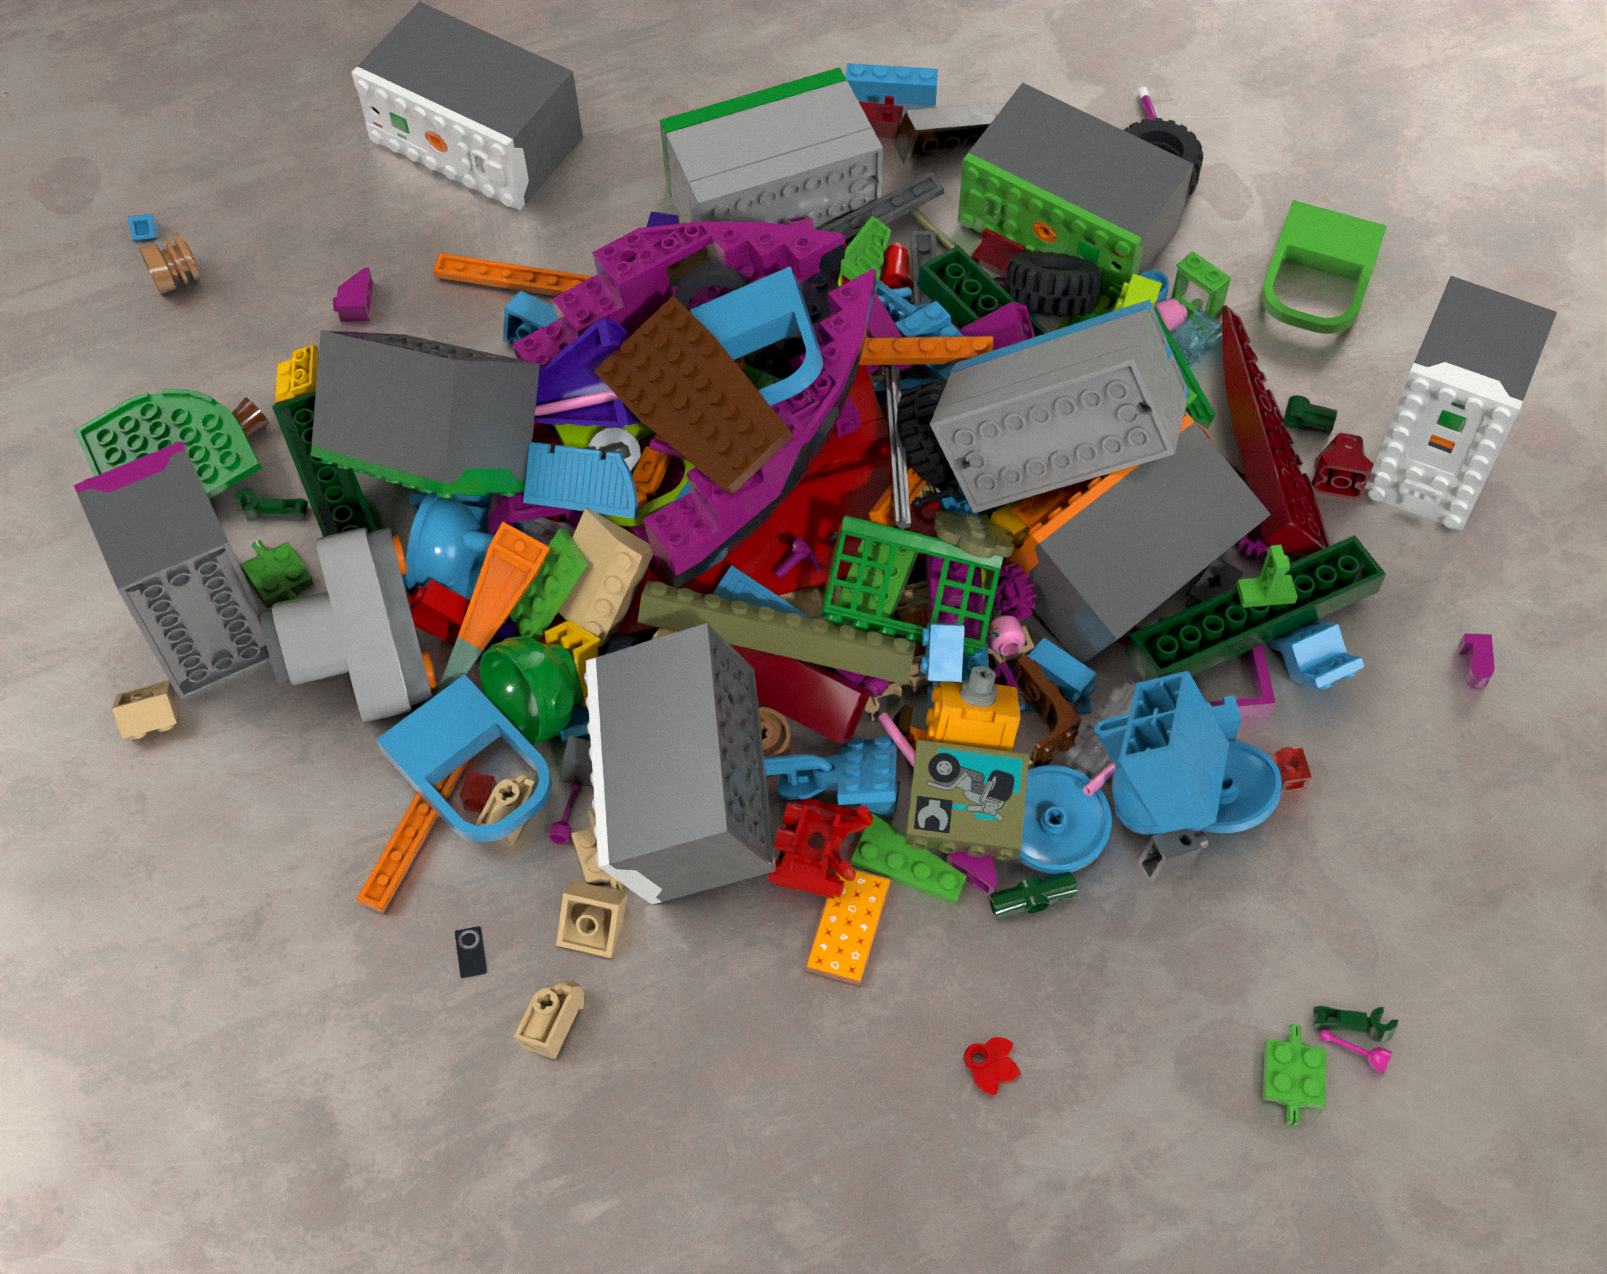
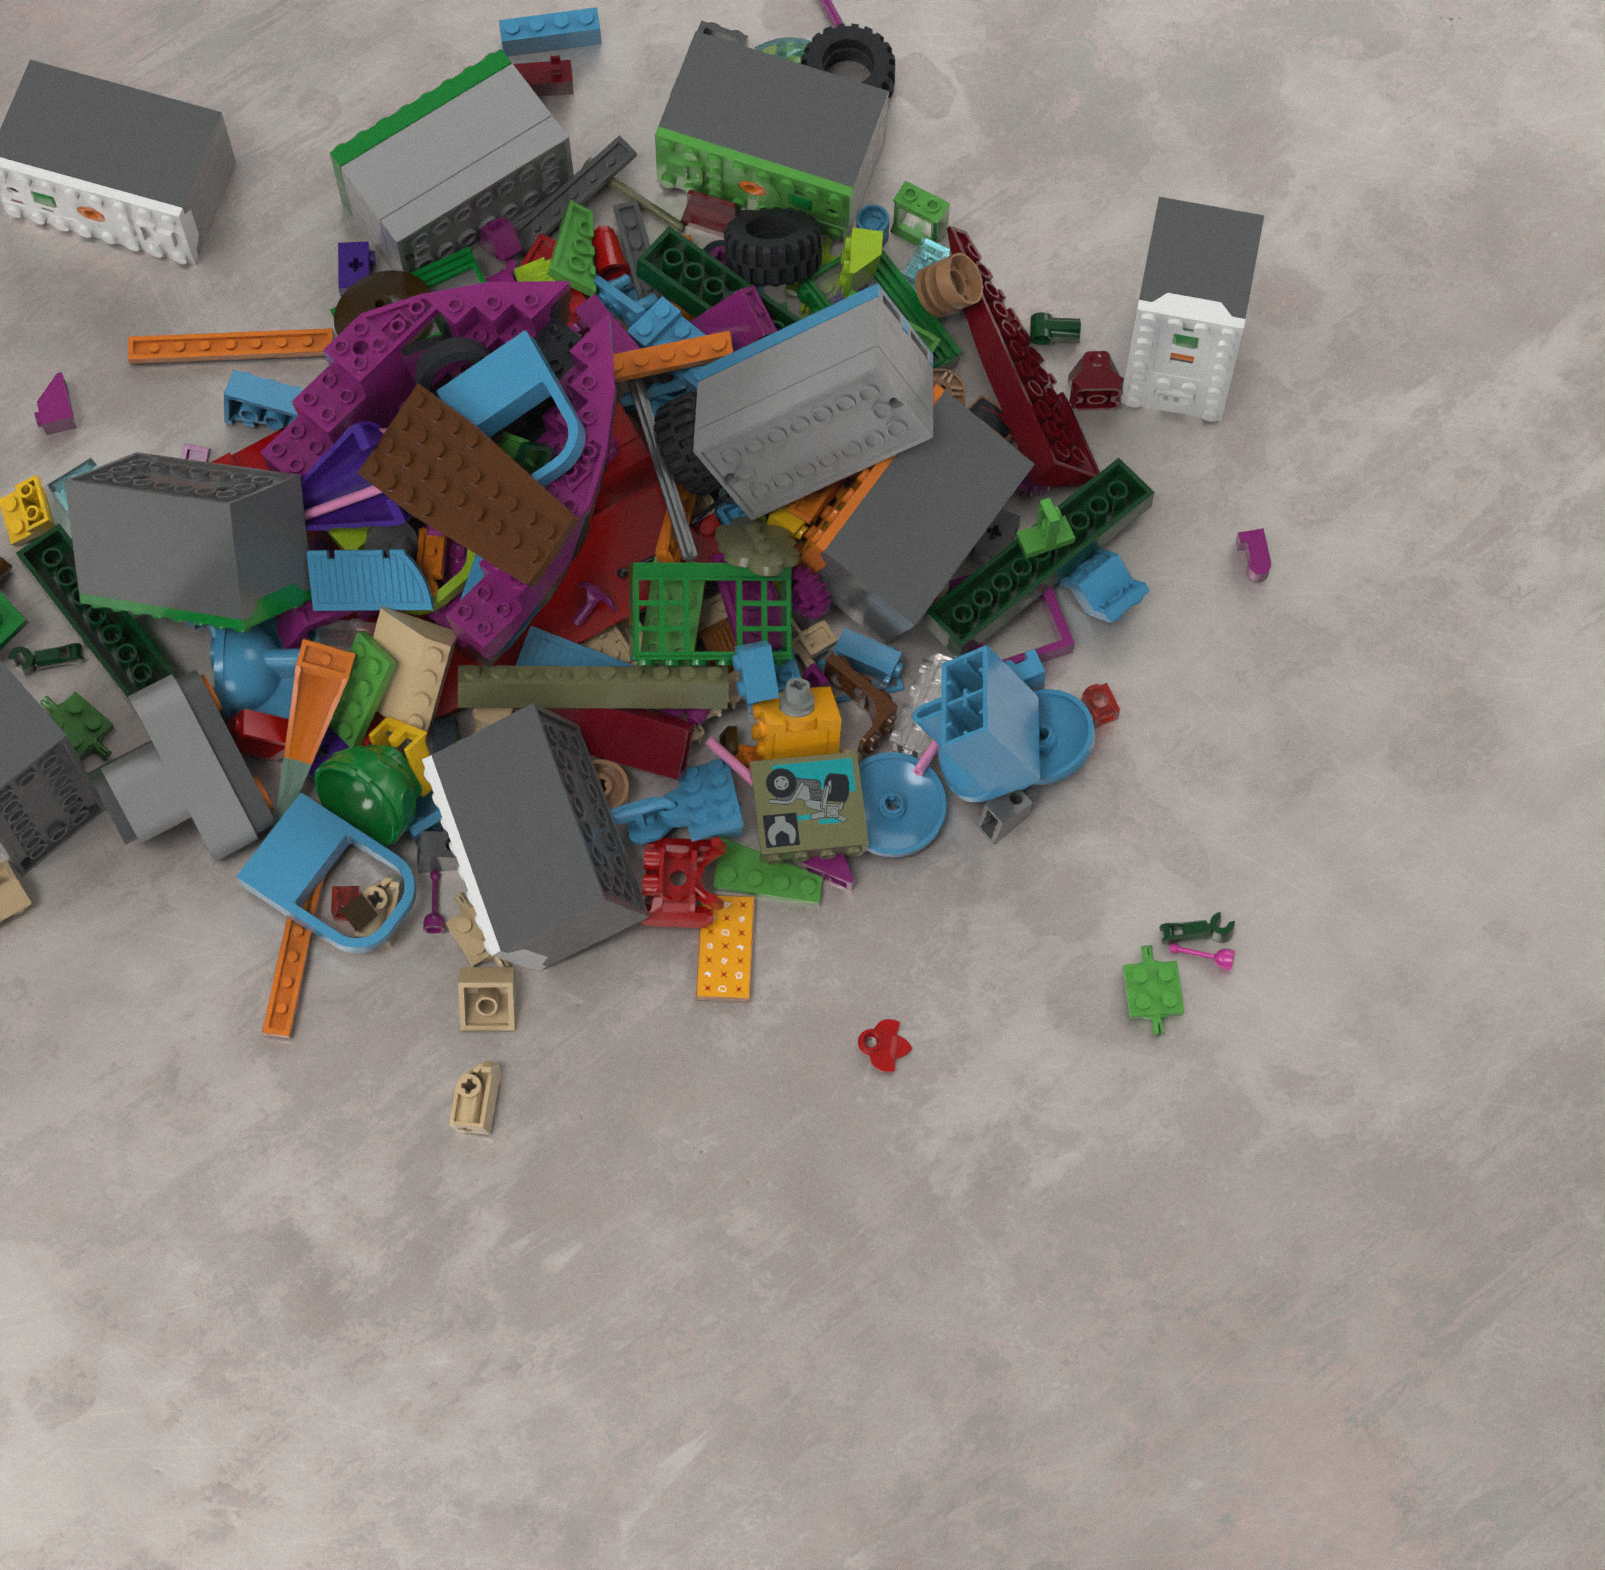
camera: 15 degrees left, 10 degrees up
black sticker [455,926,487,978] -> none
dark brown wedge [894,103,996,165] -> none
bright pink head [987,615,1025,656] -> none
dark green piece [988,872,1078,919] -> none
bright pink head [1155,299,1187,332] -> none
bright green window [1261,200,1387,334] -> none
none -> dark brown tile [340,893,378,932]
none -> medium nougat wheel [915,253,983,318]

